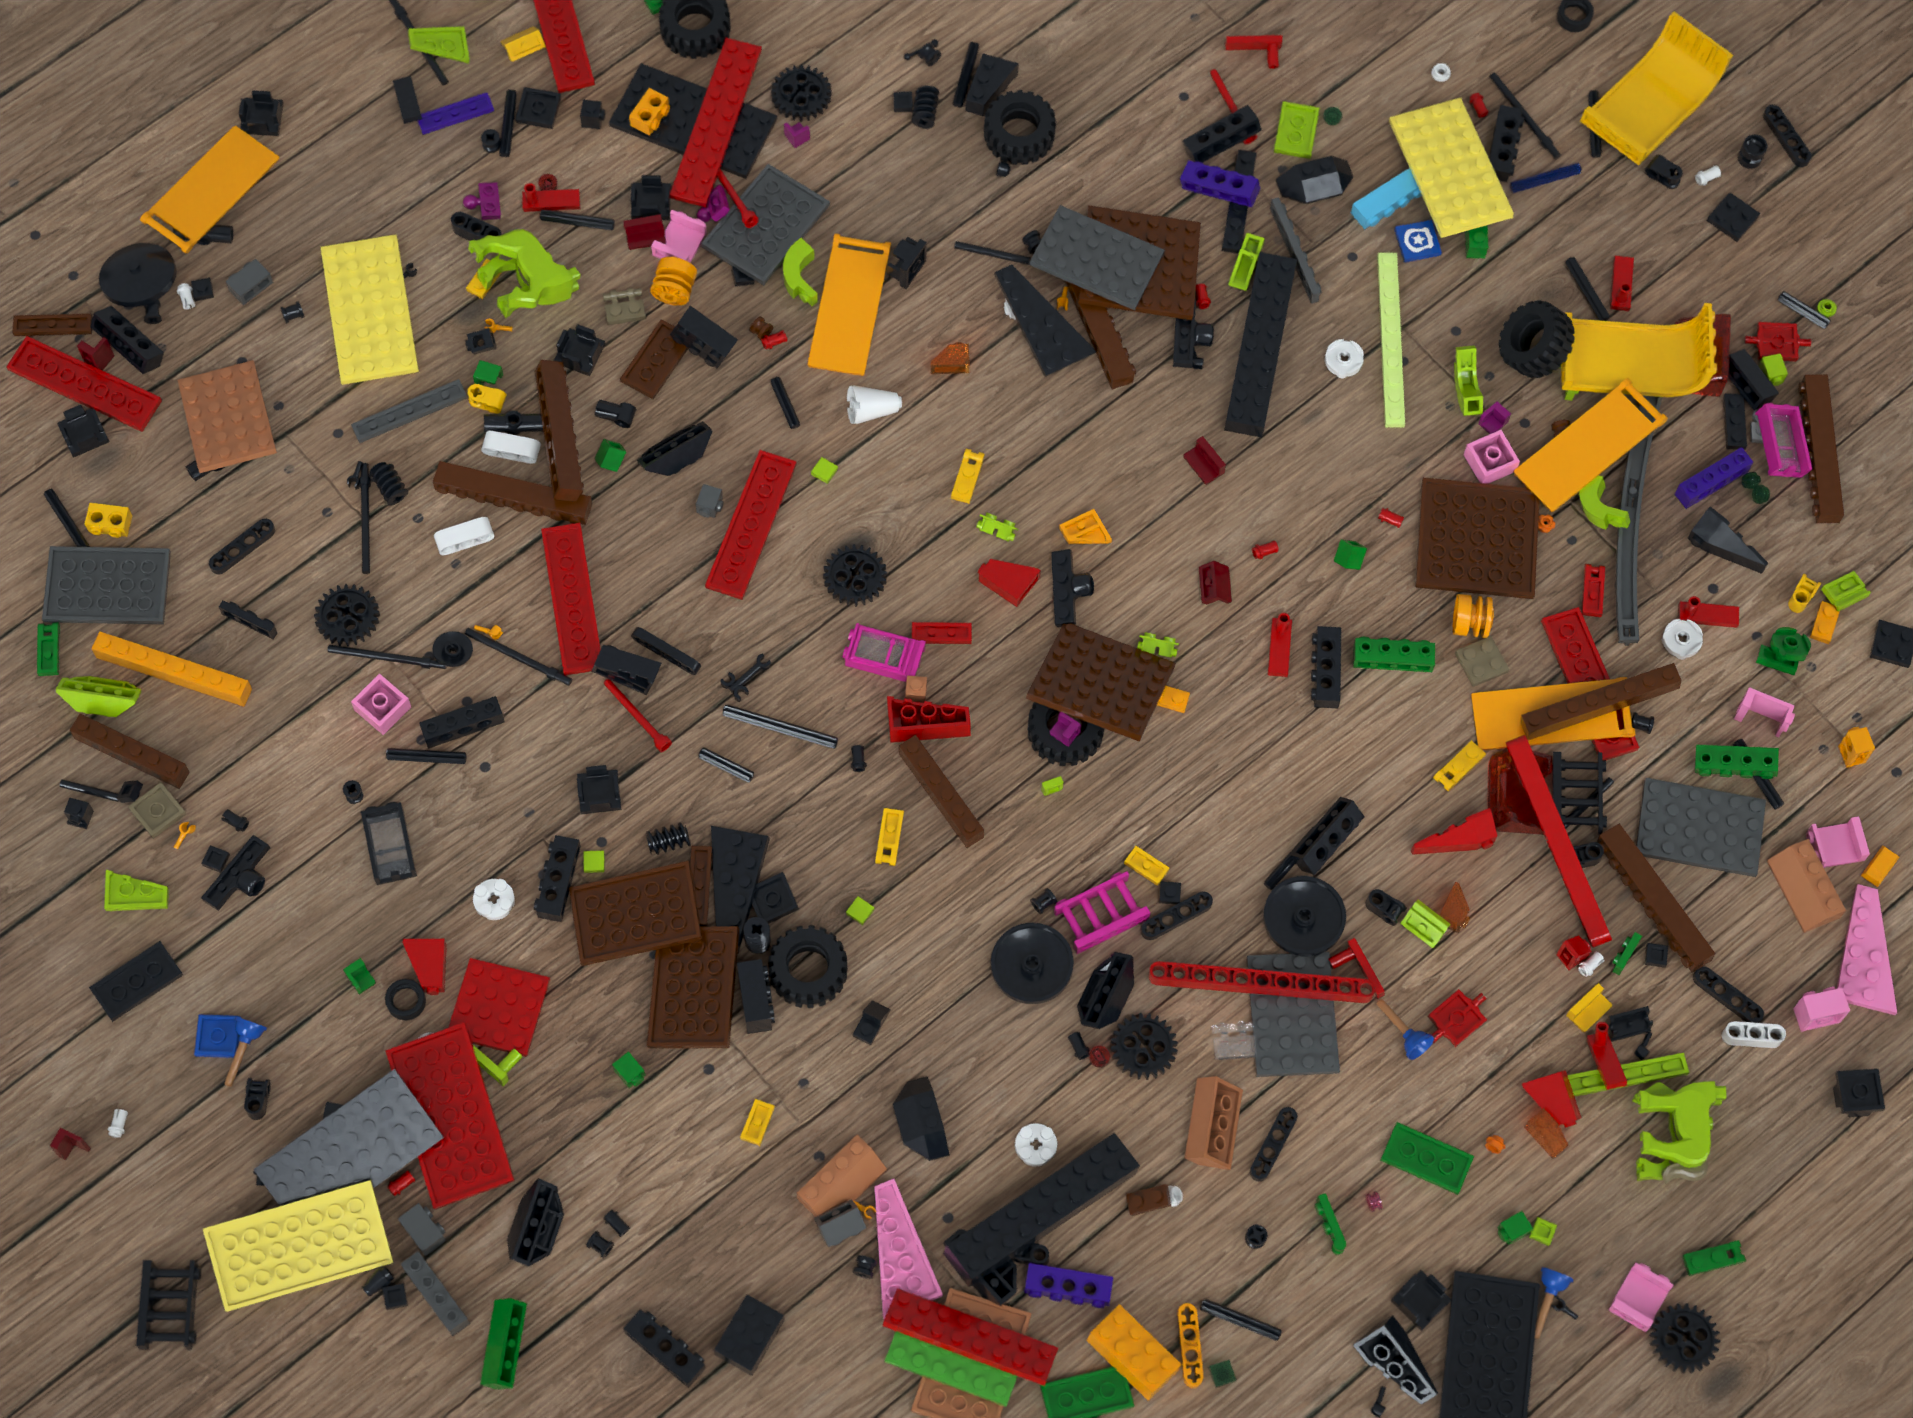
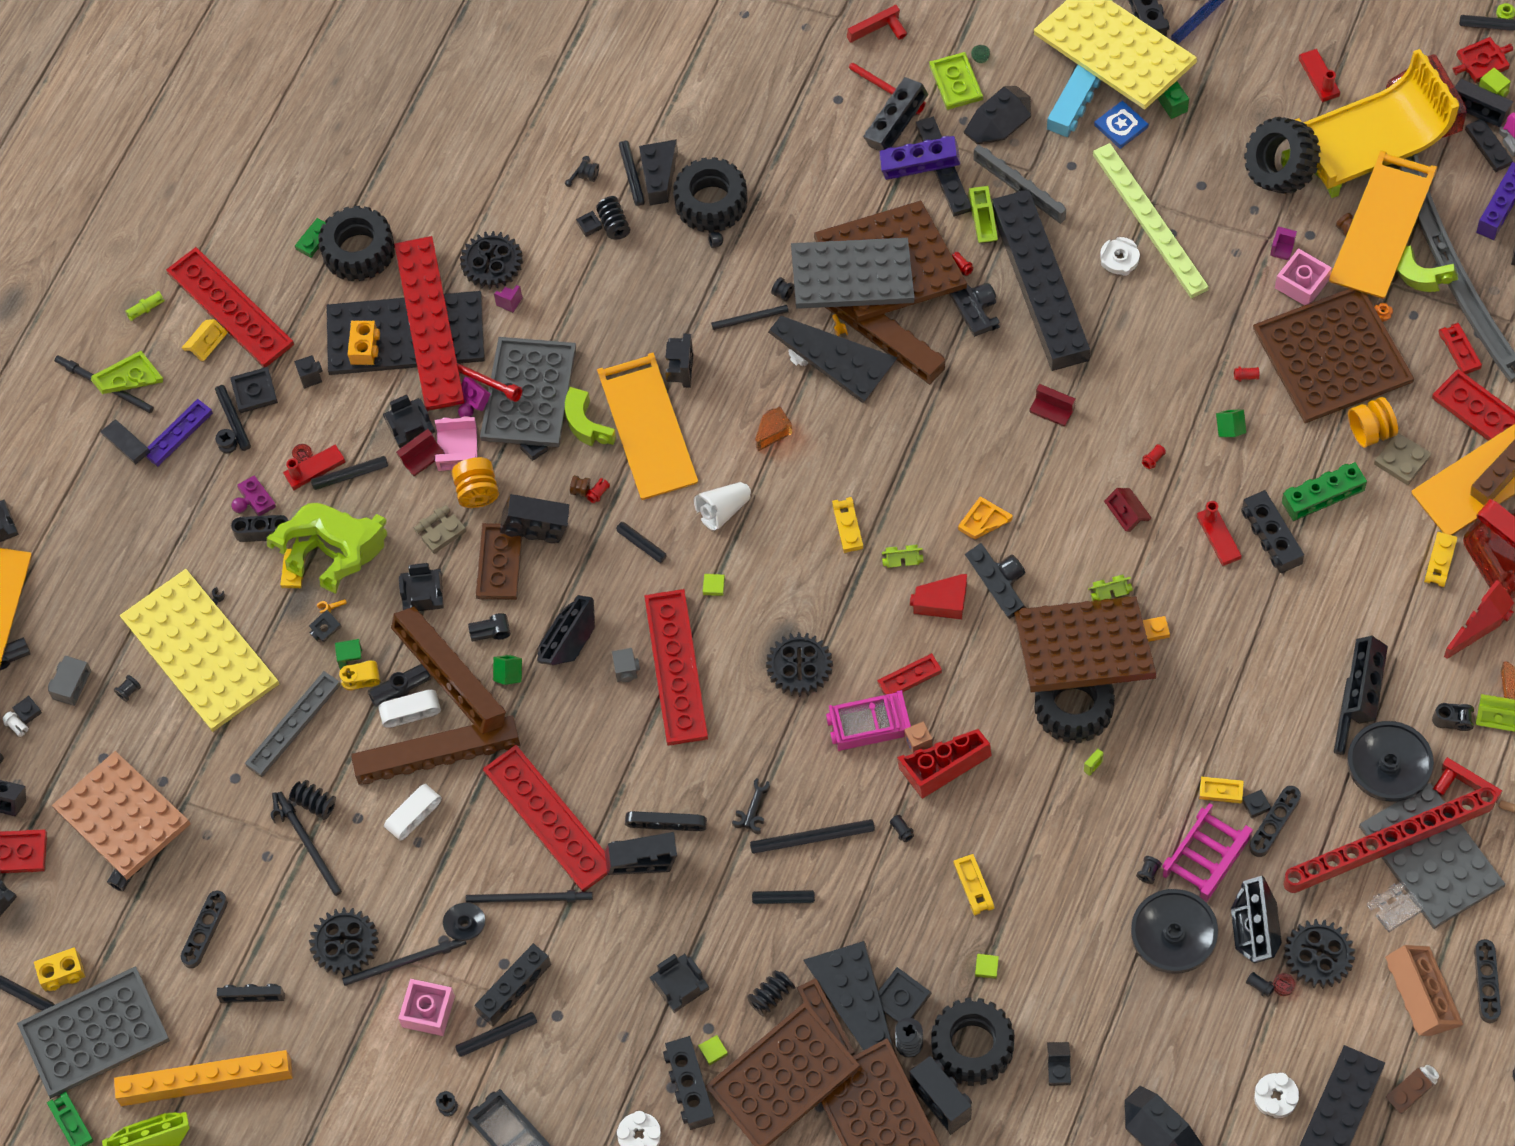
camera: 20 degrees left, 5 degrees down
light orange hand [474,625,503,640] -> none
red piece [604,679,672,753] -> none
reddish brown brick [899,735,984,848] -> none
magenta panel [1050,712,1081,747] -> none
lime arch [1454,346,1483,416] -> none
black axle [1565,257,1610,321] -> none

